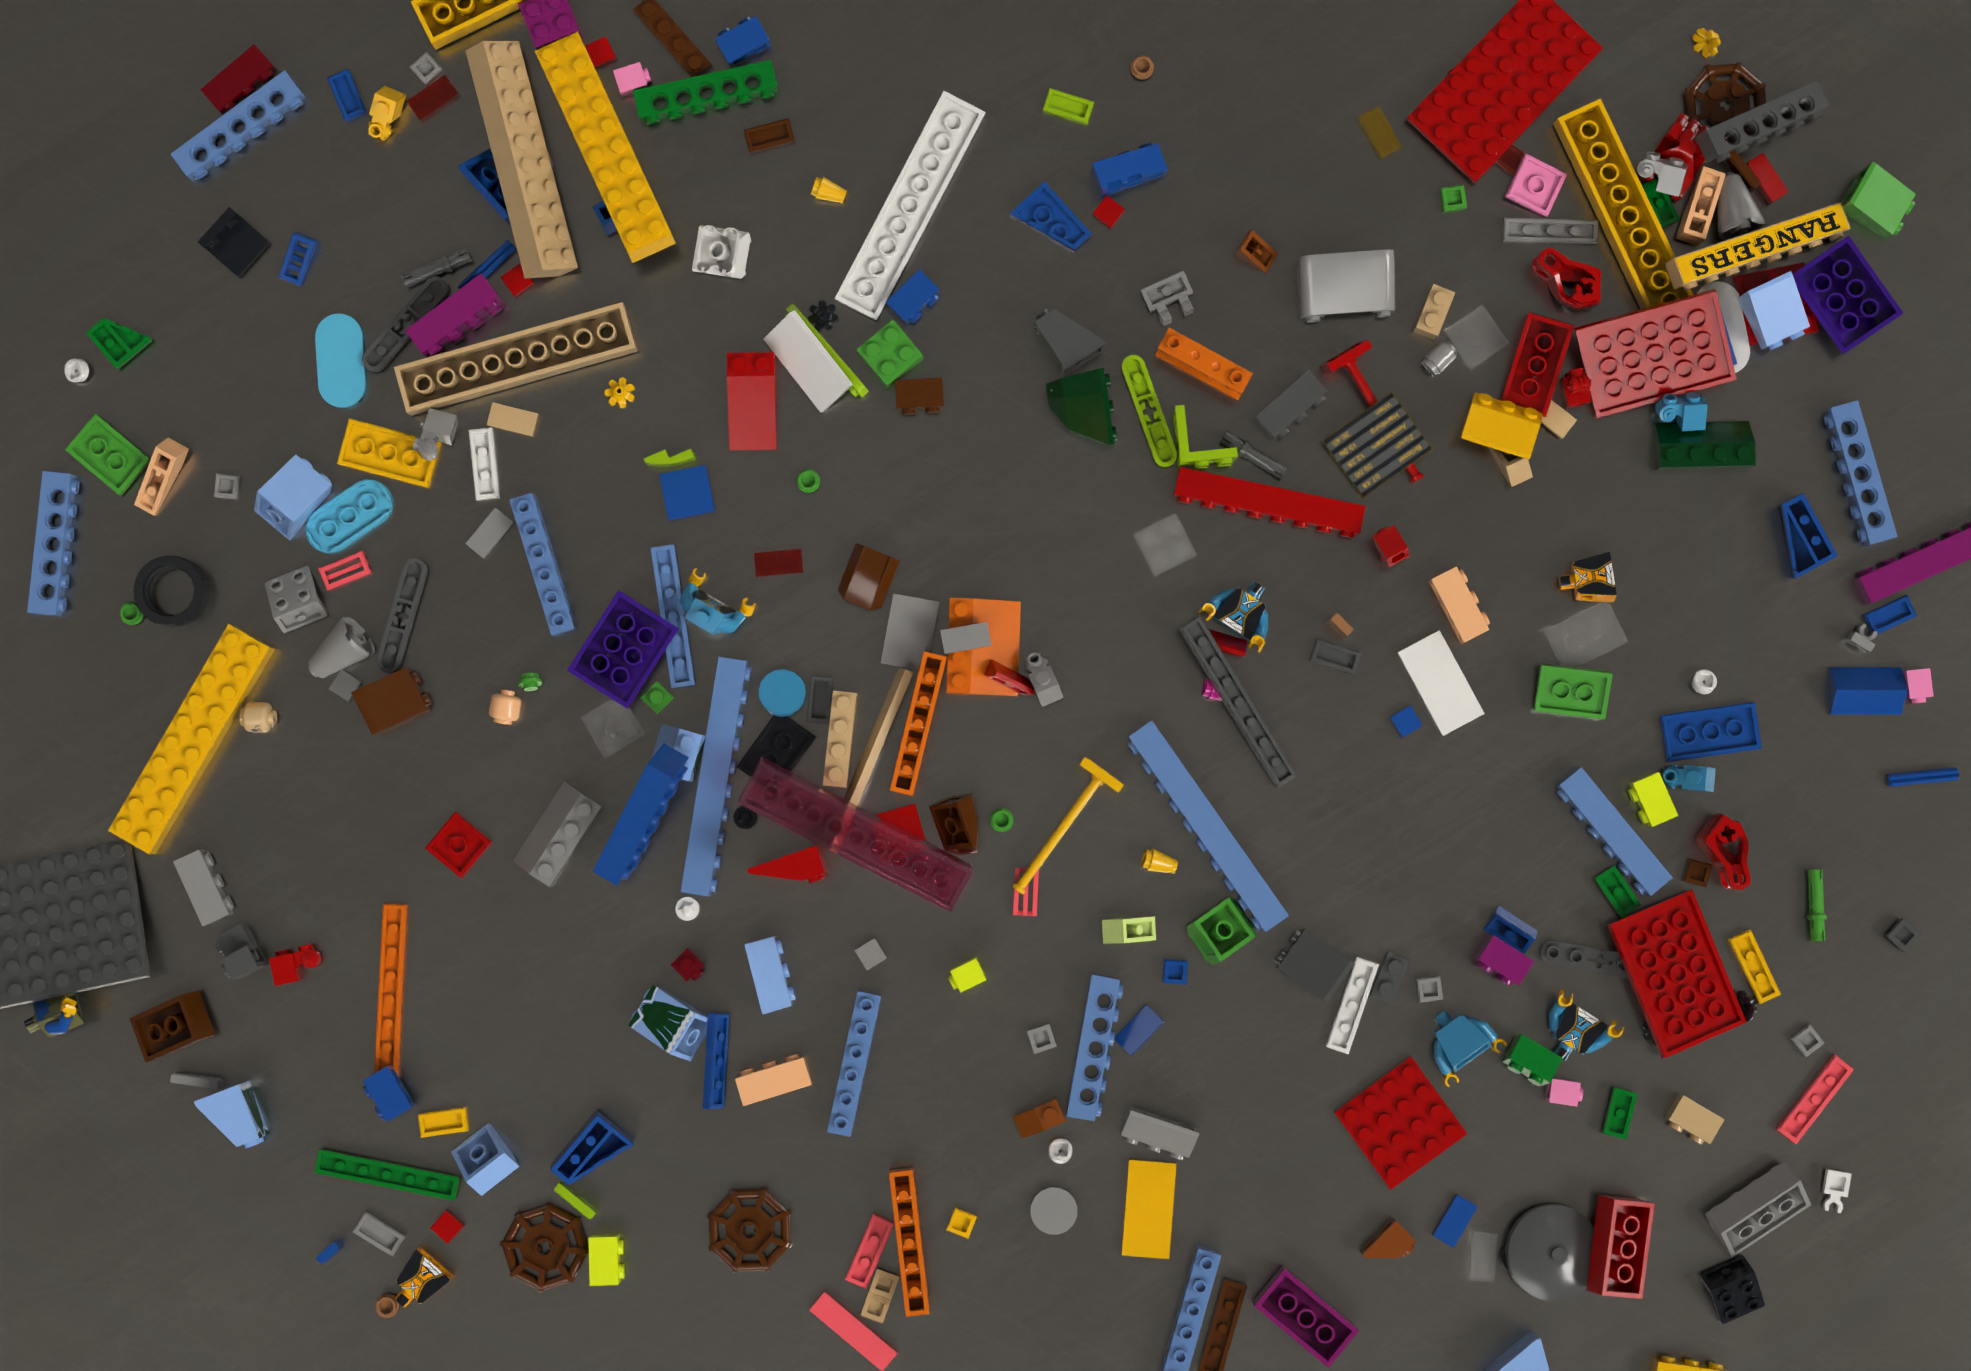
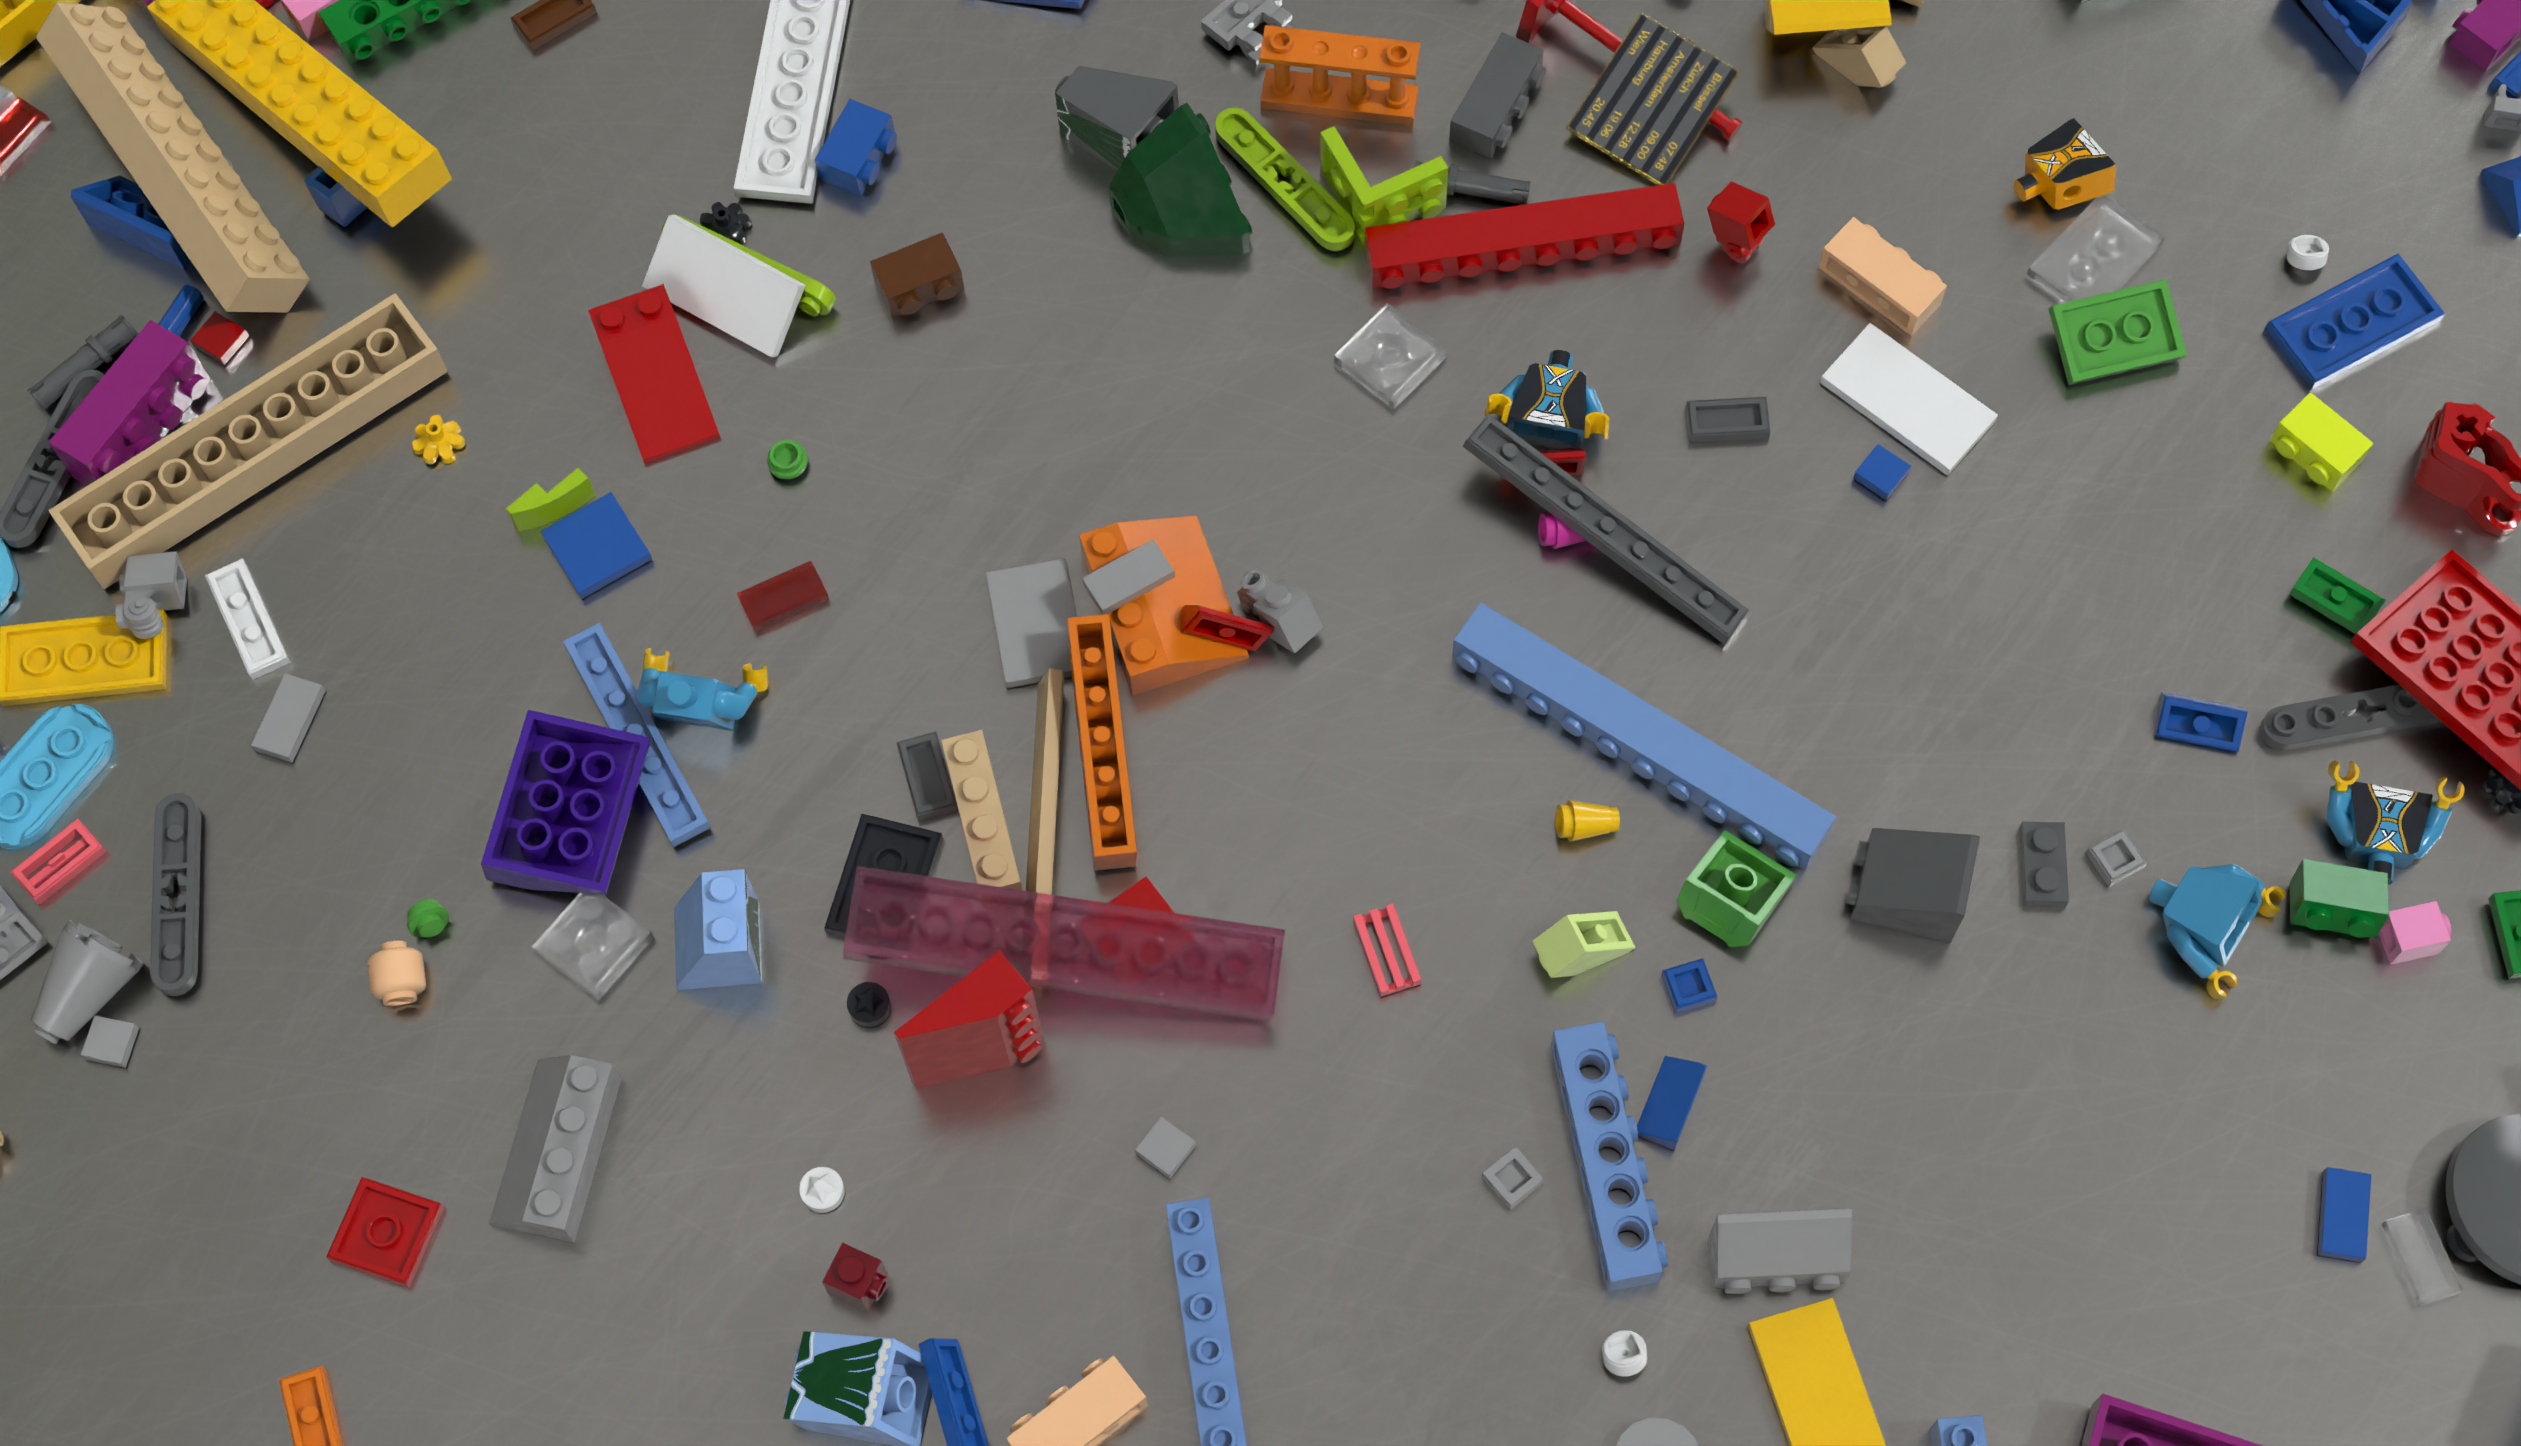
camera: 20 degrees left, 20 degrees down
reddish brown slope [351,667,432,736] -> none
tan tile [487,402,539,437] -> none
medium blue brick [510,493,577,637] -> none
blue brick [592,743,689,886] -> none
bright green plate [641,681,675,714] -> none
medium blue brick [681,657,752,896] -> none
white slope [692,225,752,279] -> none
light blue slope [744,936,796,1014] -> none
dark azure tile [759,669,806,717] -> none
yellow cone [810,177,847,203] -> none
reddish brown slope [838,543,900,610] -> none
bright green brick [857,320,924,389] -> none
reddish brown slope [929,793,979,855] -> none
neon yellow brick [948,957,986,993] -> none
bright green plate [990,808,1014,832] -> none
yellow tile [1012,756,1124,894] -> none
dark orange slope [1012,1097,1066,1138] -> none
white tile [1325,956,1379,1054] -> none
medium nougat tile [1326,613,1354,639] -> none
red plate [1334,1056,1467,1190] -> none
dark orange slope [1360,1218,1416,1258] -> none
magenta brick [1472,934,1534,986] -> none
medium blue brick [1555,767,1673,896] -> none
dark azure brick [1663,764,1716,792] -> none
reddish brown tile [1682,858,1713,888] -> none

